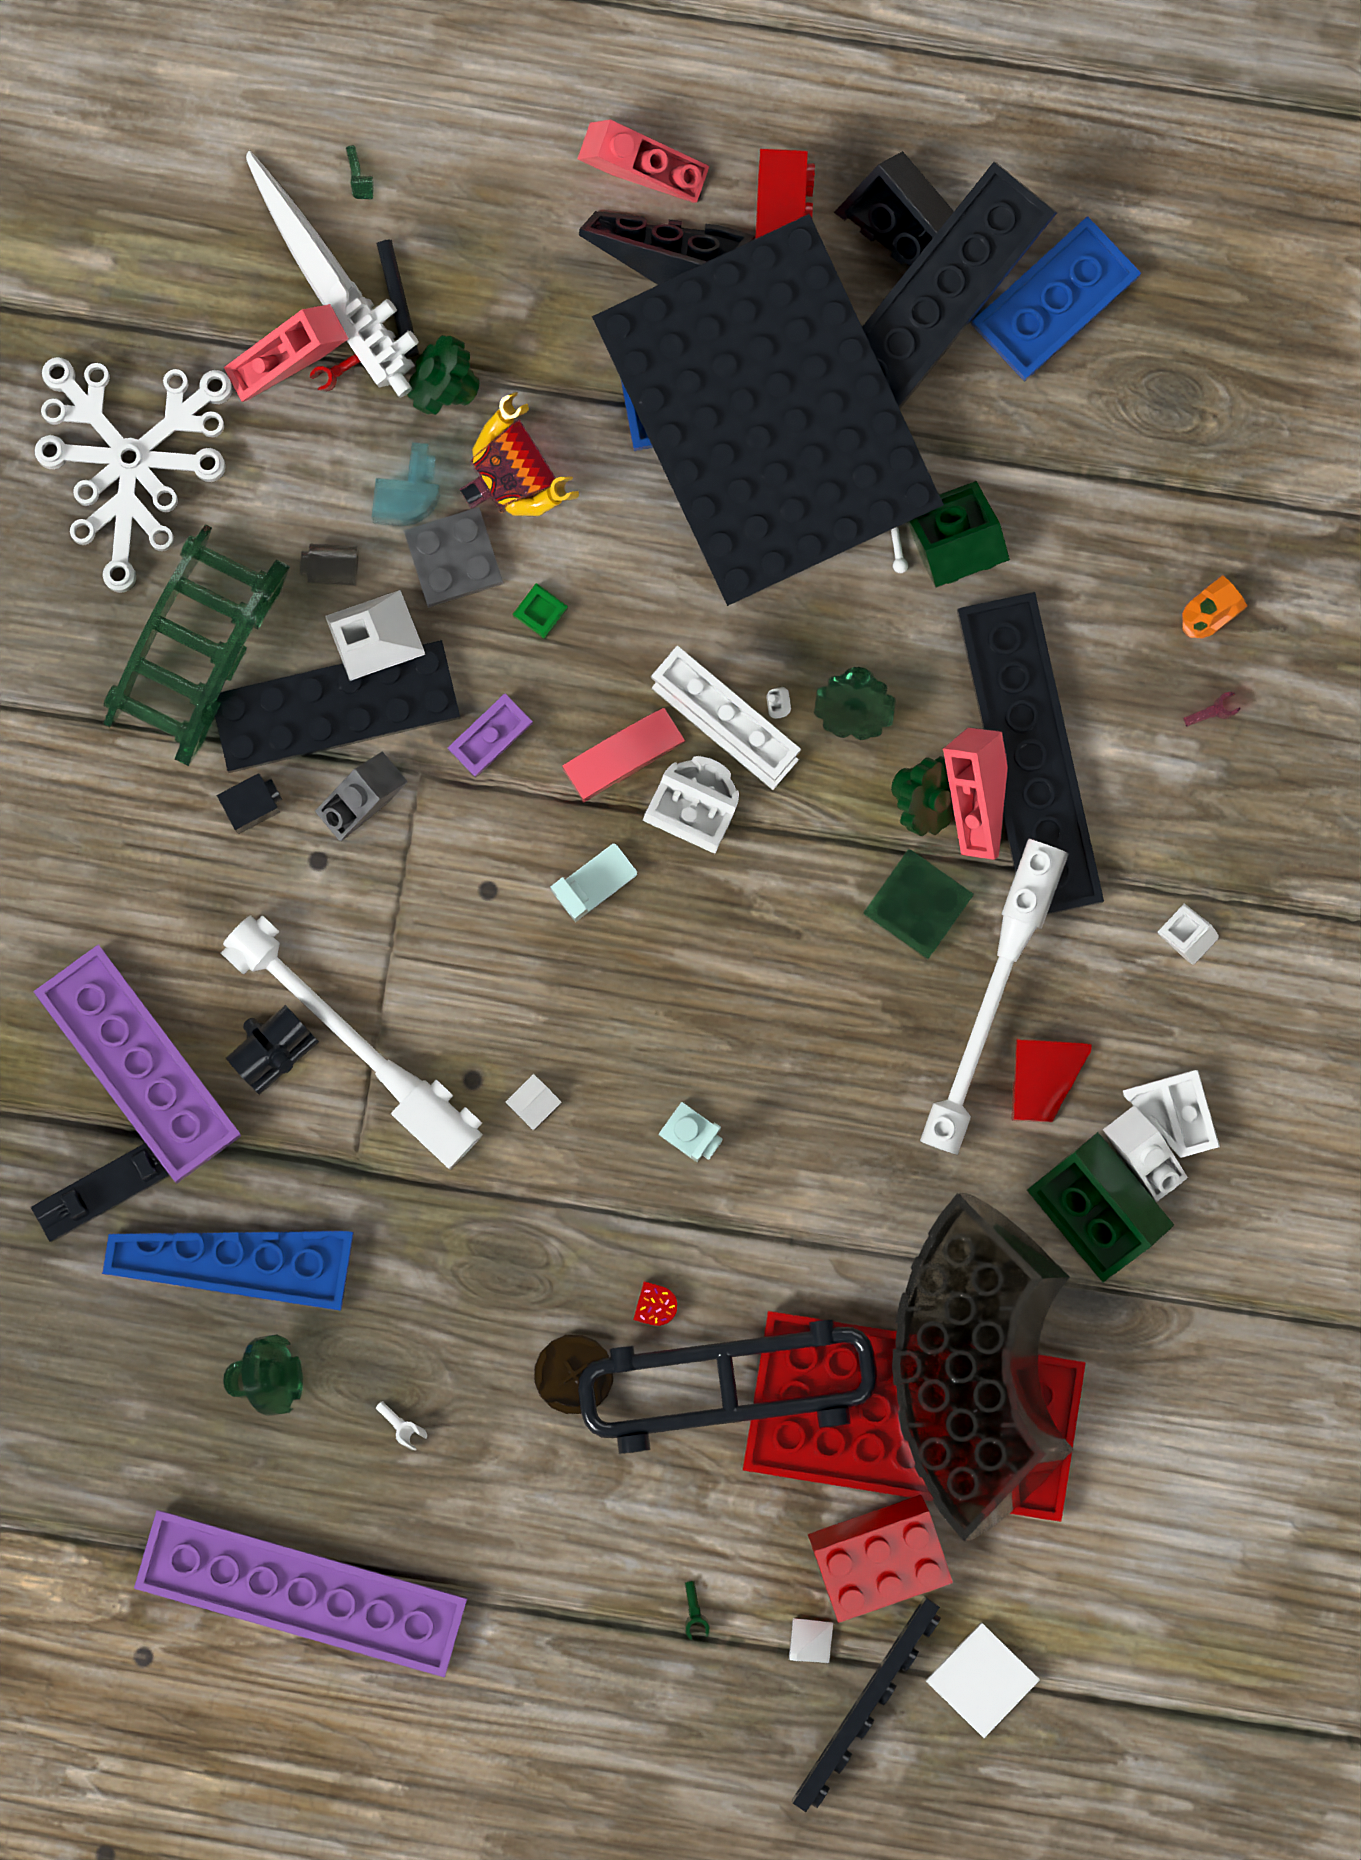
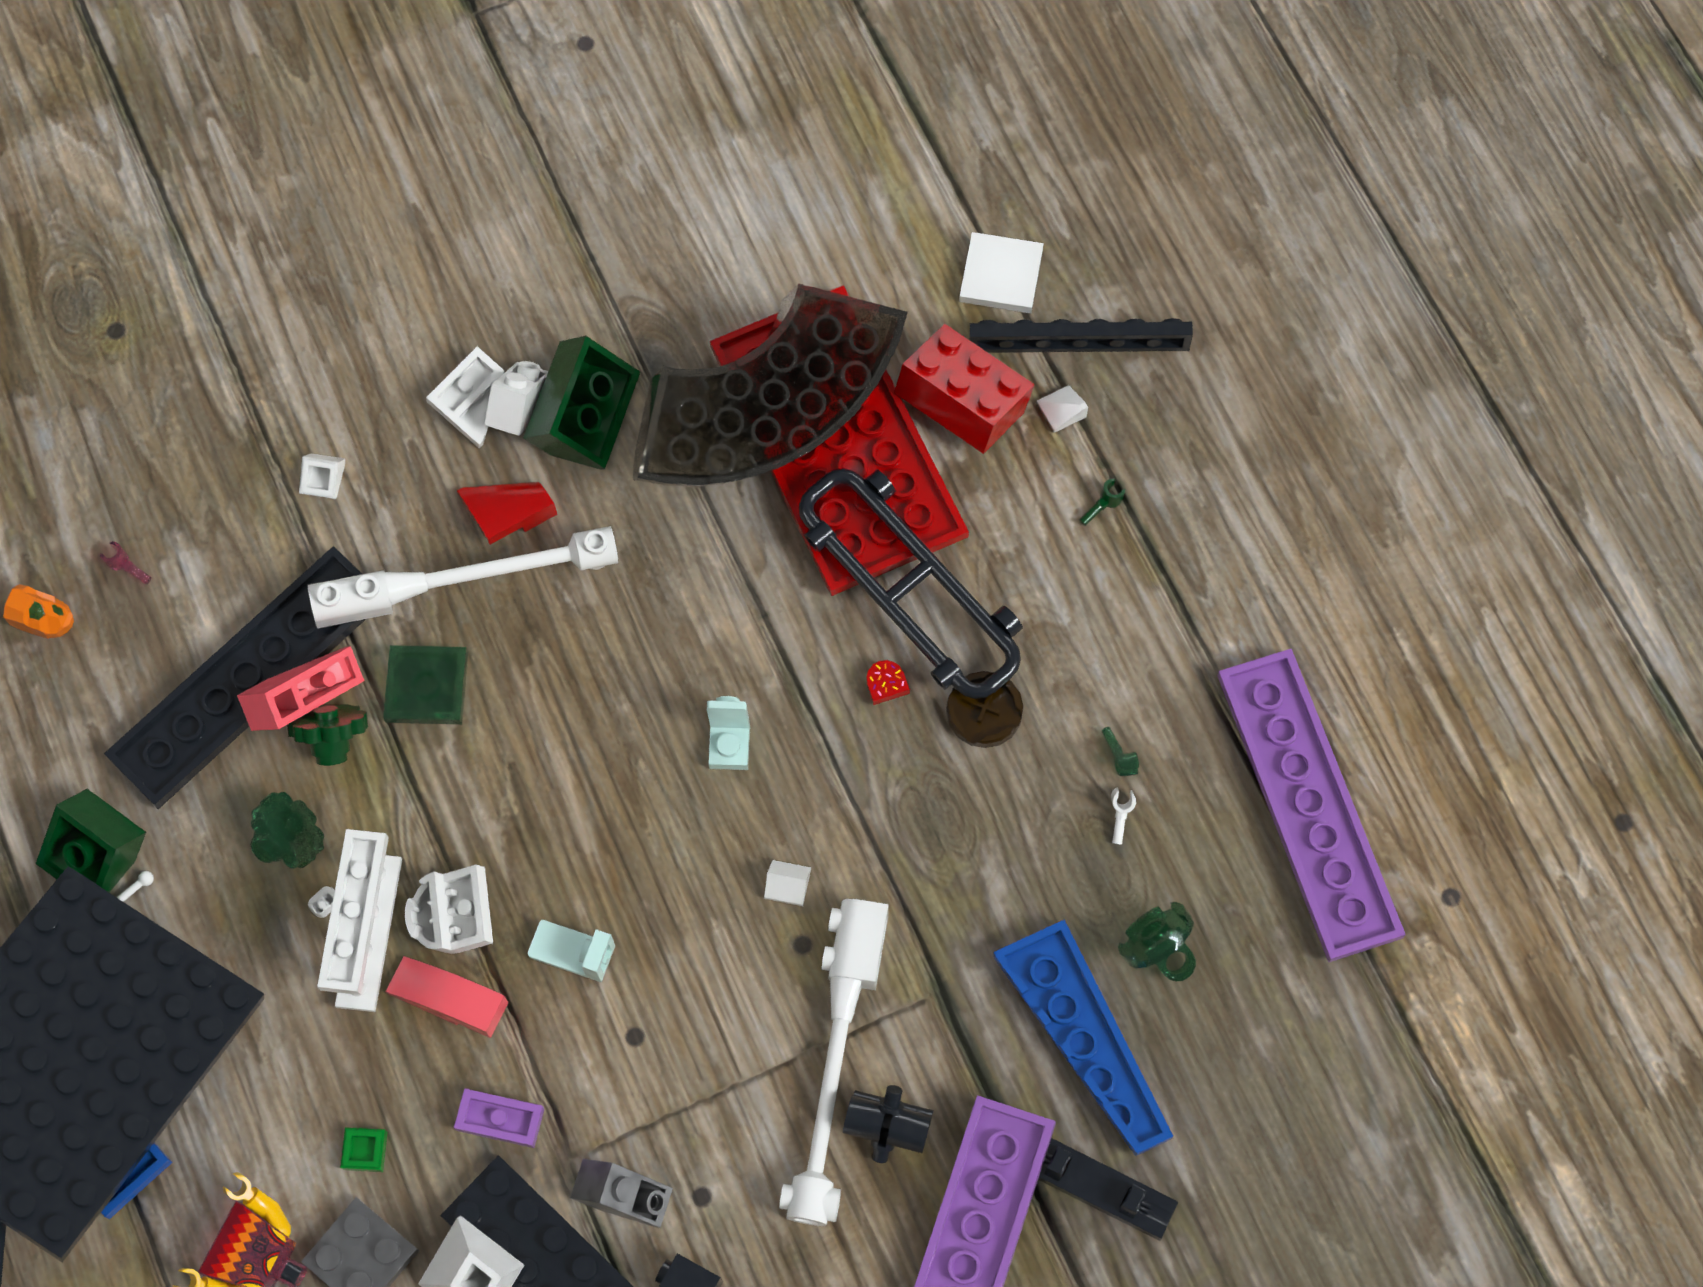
camera: 120 degrees left, 15 degrees down
none -> clear green hand [1102,727,1139,777]

